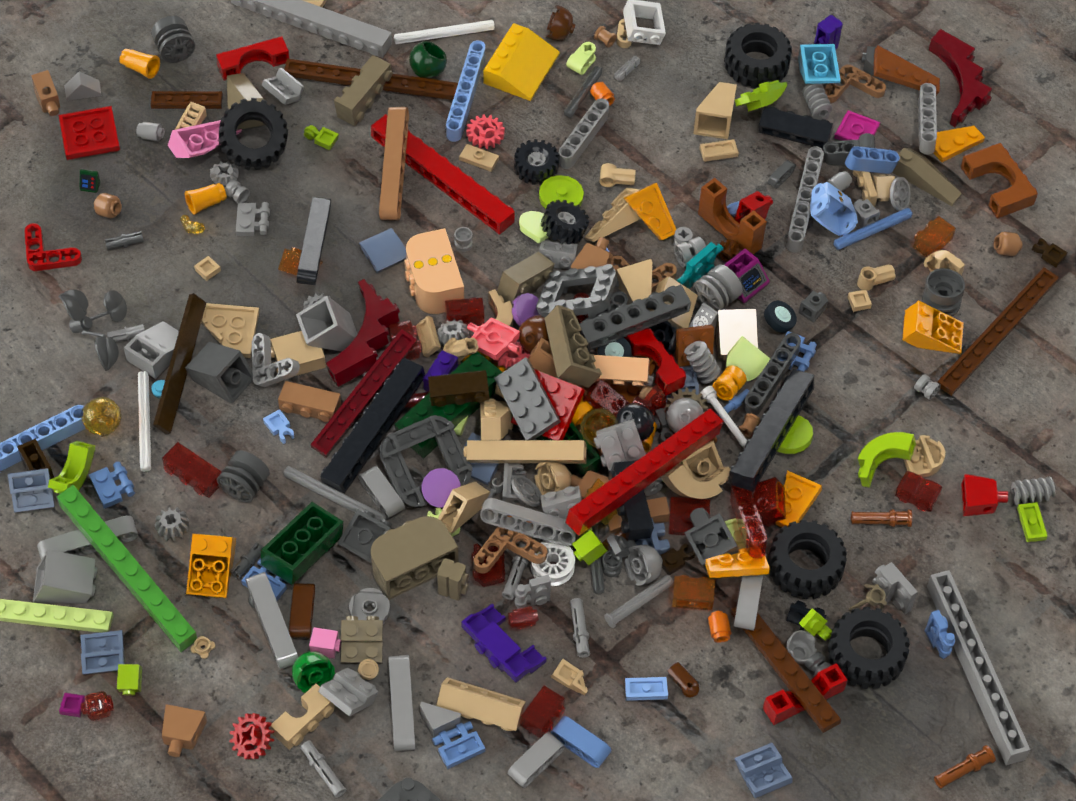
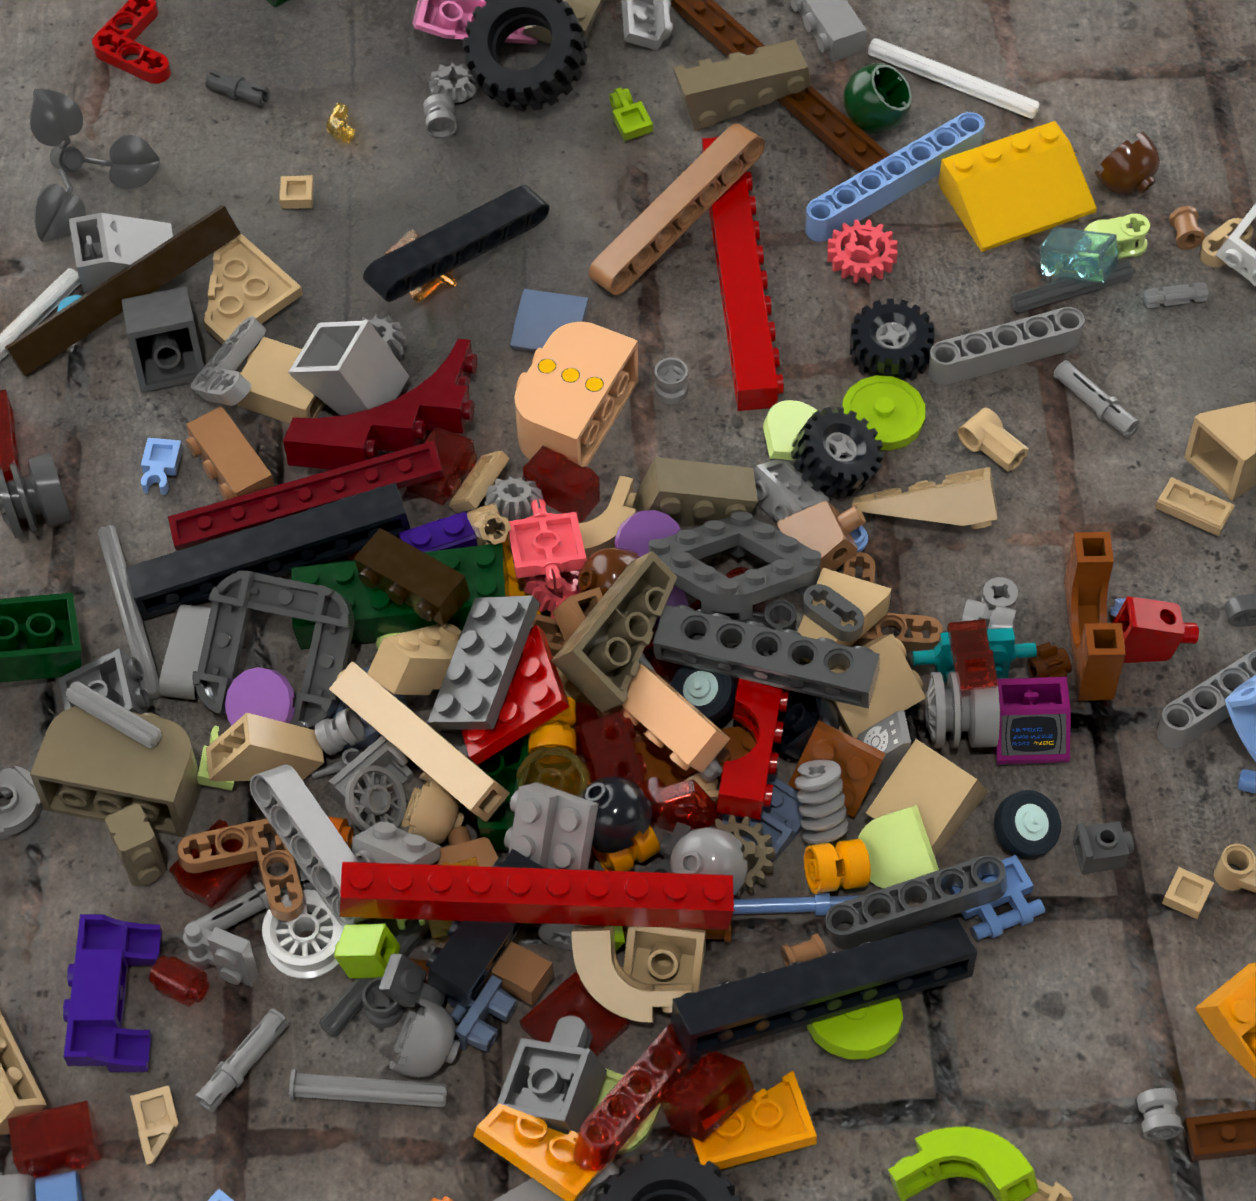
camera: 45 degrees right, 0 degrees up
medium nougat head [94,193,122,219] -> none
light grey axle [107,324,145,342] -> none
light orange plant [184,183,227,215] -> none
light grey plate [236,202,270,236] -> none
tan plate [459,144,499,172] -> none
orange brick [590,82,615,106] -> none
light orange wing [624,183,676,240] -> none
dark brown plate [661,543,695,575] -> none
clear orange brick [672,575,715,610] -> none
white piece [700,386,747,449] -> none
none -> light grey axle [66,682,162,748]
none -> light grey wheel [315,708,366,755]
none -> dark grey beam [802,584,864,642]
none -> clear red slope [947,619,998,691]
none -> clear light blue brick [1040,227,1118,283]
none -> light grey pin [1053,360,1140,438]

